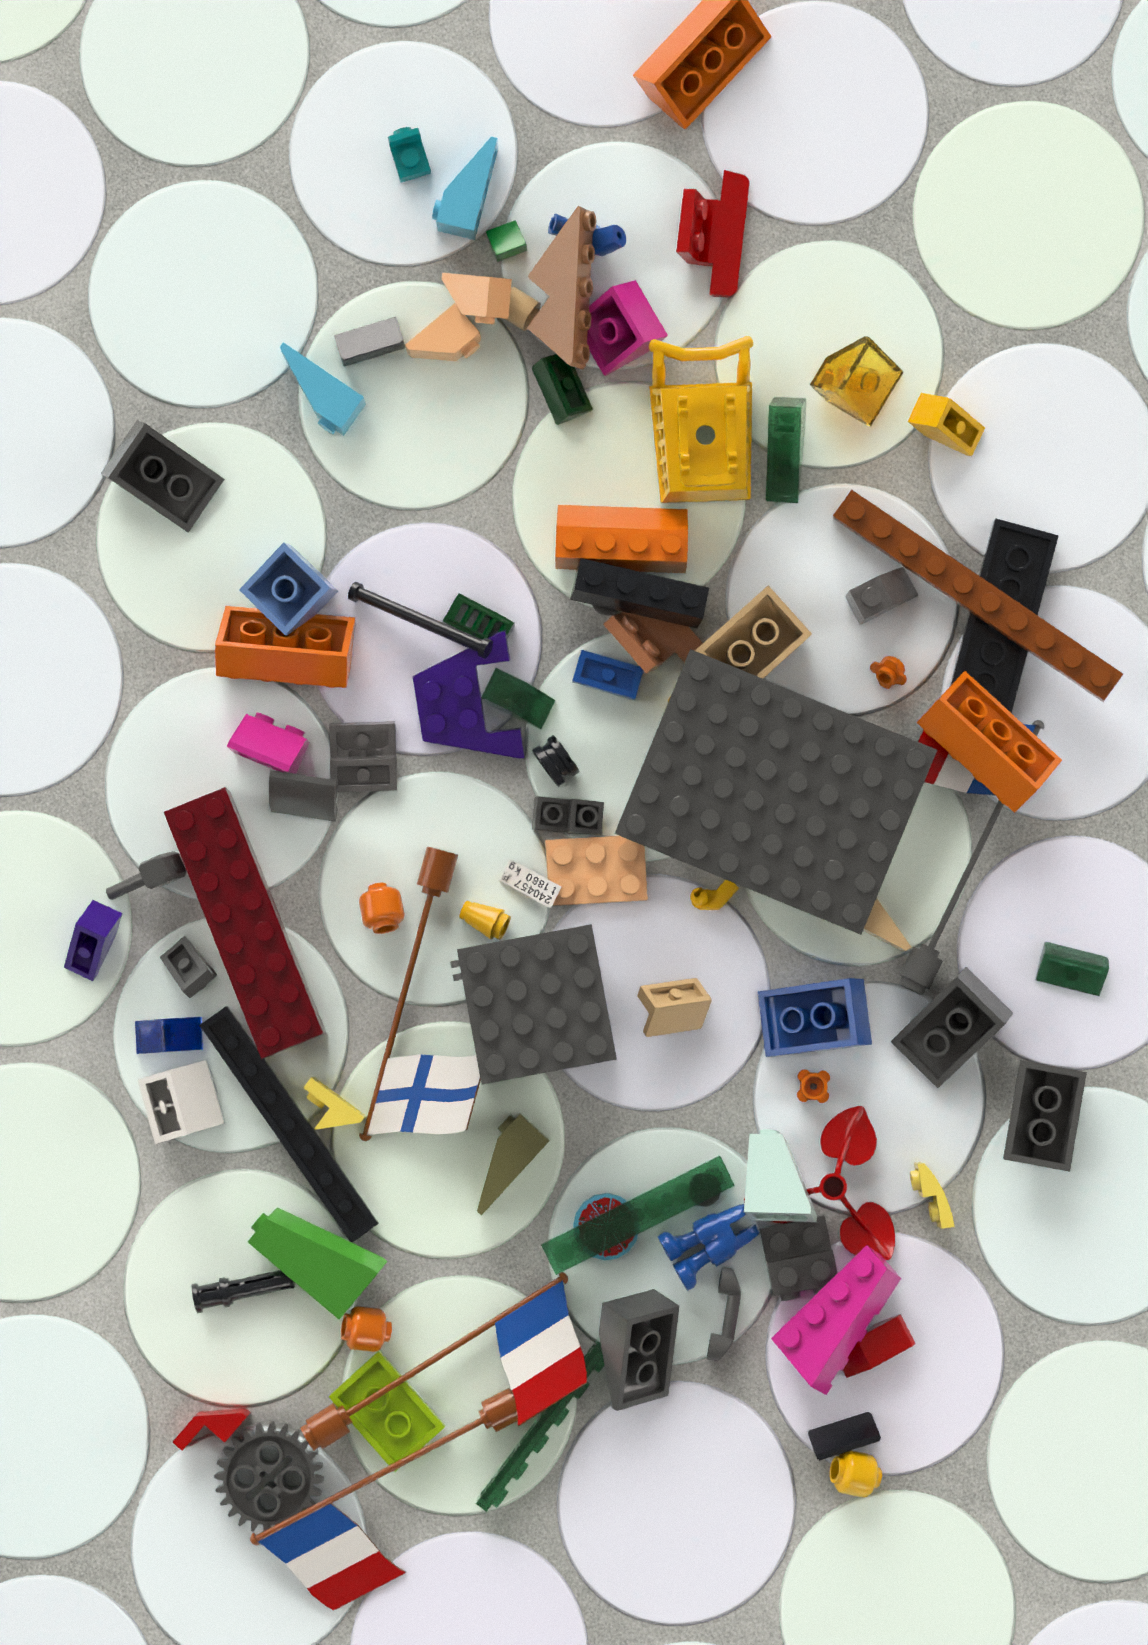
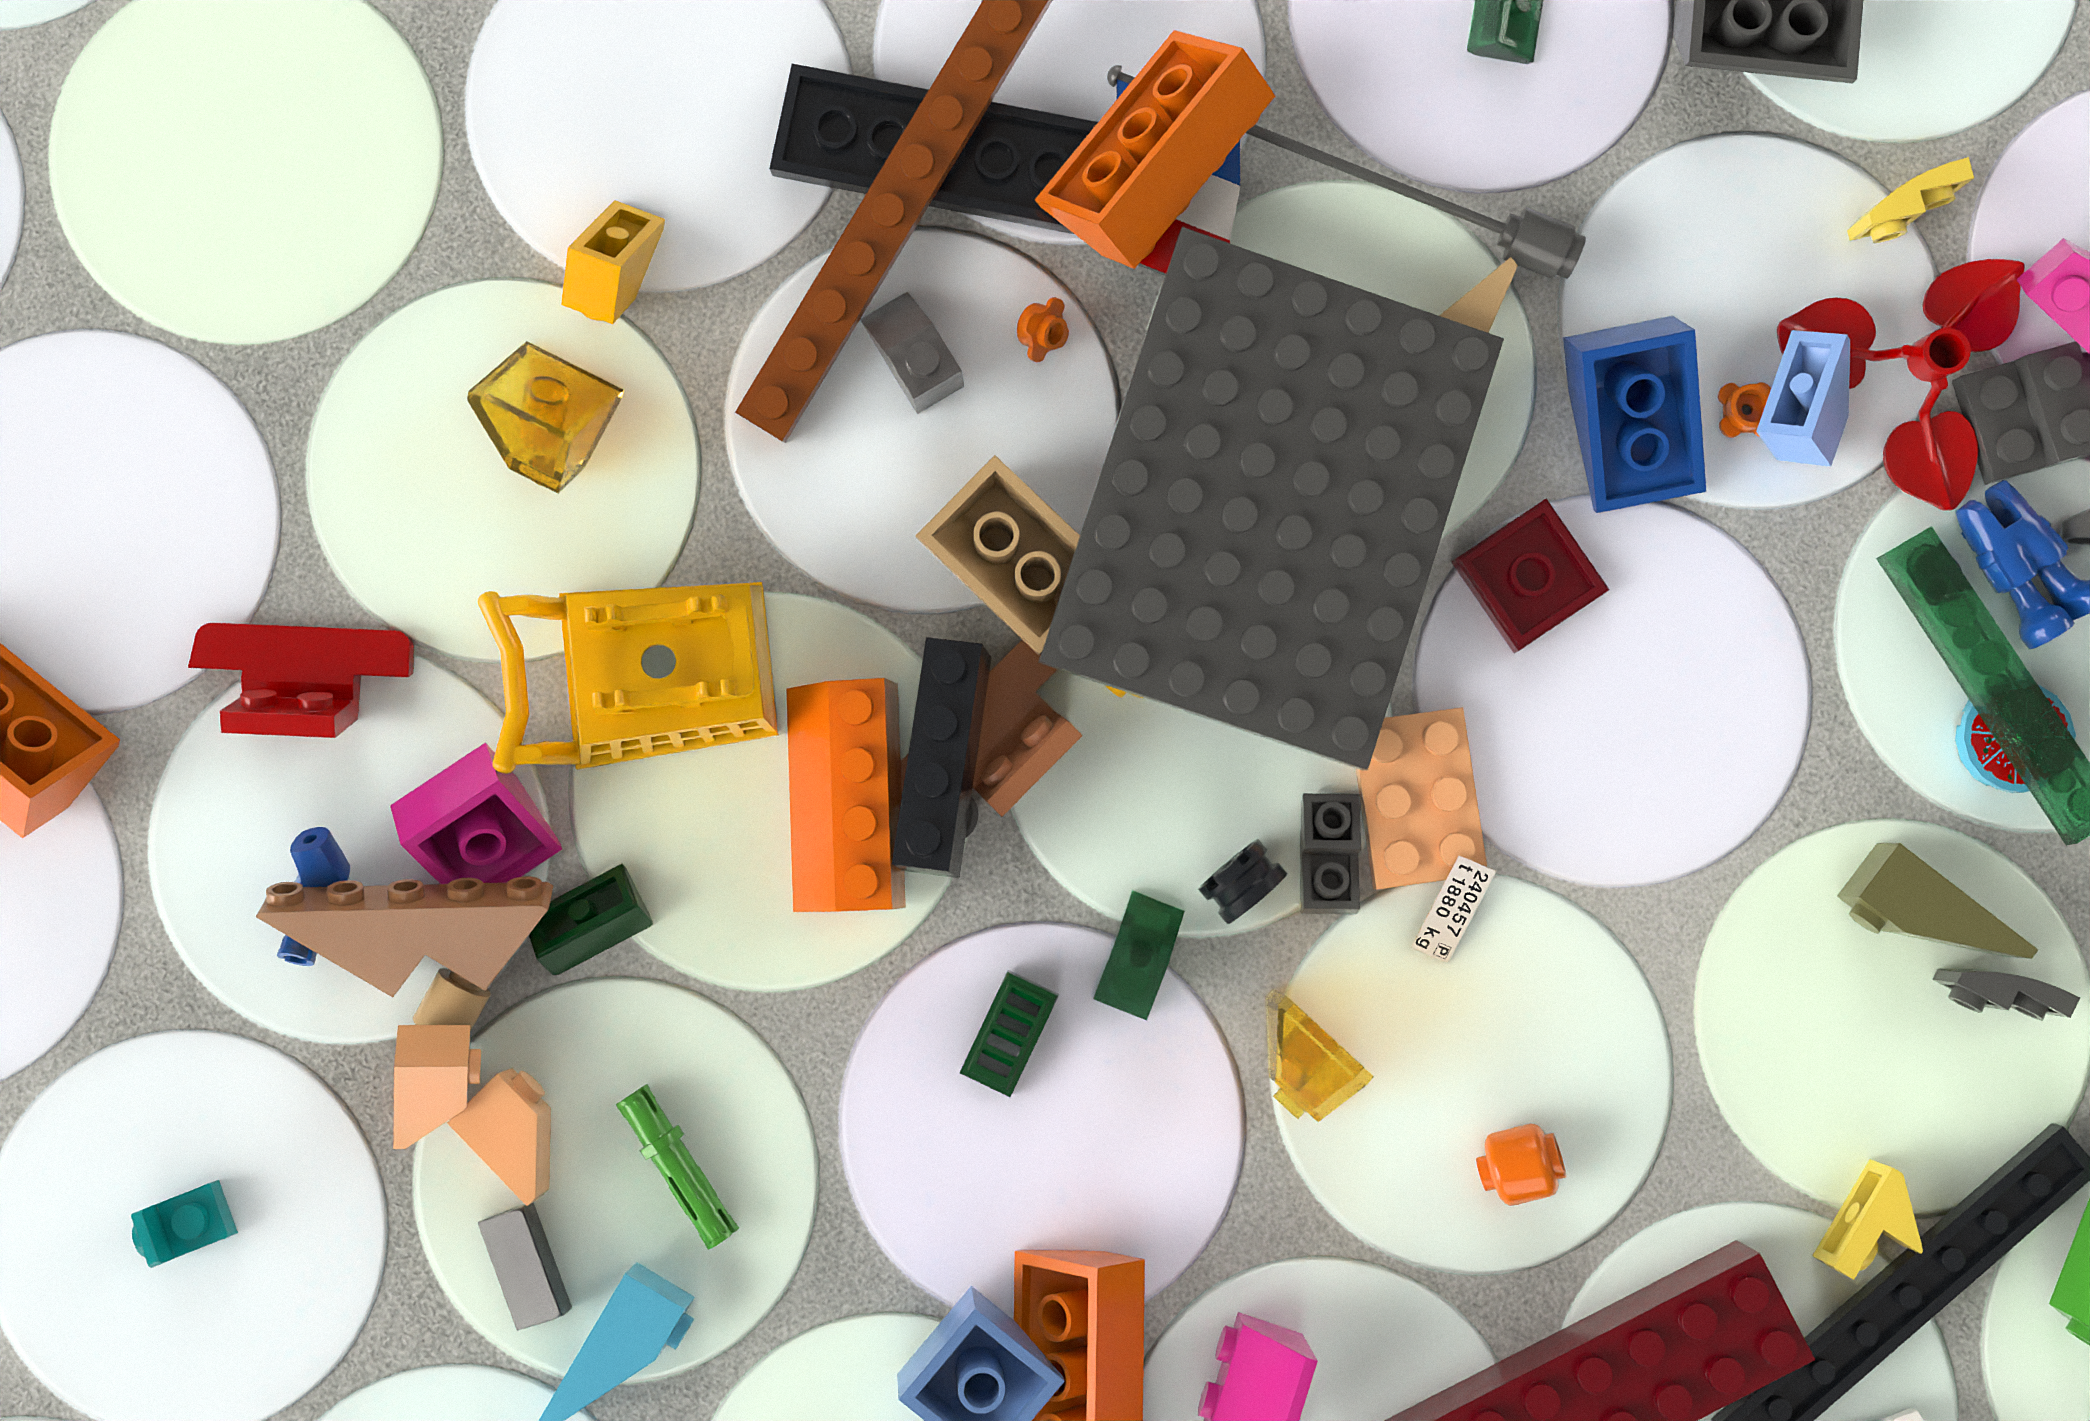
camera: 95 degrees left, 0 degrees up
dark grey slope [269,770,338,822] -> none
flat silver slope [329,721,397,792] -> none
black bar [348,582,493,659] -> none
flag [359,846,481,1141] -> none
dark purple wing [412,630,525,759] -> none
medium azure slope [432,137,498,240] -> none
dark grey piece [450,924,617,1085] -> none
yellow cone [459,900,511,940] -> none
green slope [485,220,527,262] -> none
blue plate [572,650,644,700] -> none
tan panel [637,978,712,1037] -> none
yellow arm [690,880,739,910] -> none
light aqua slope [744,1129,817,1222] -> none
clear green slope [766,397,806,503] -> none
dark grey slope [891,967,1013,1088] -> none
none -> bright green pin [616,1084,739,1250]
none -> clear yellow slope [1265,989,1374,1122]
none -> dark red tile [1451,498,1610,653]
none -> light blue slope [1756,330,1850,467]
none -> dark grey slope [1932,969,2080,1021]

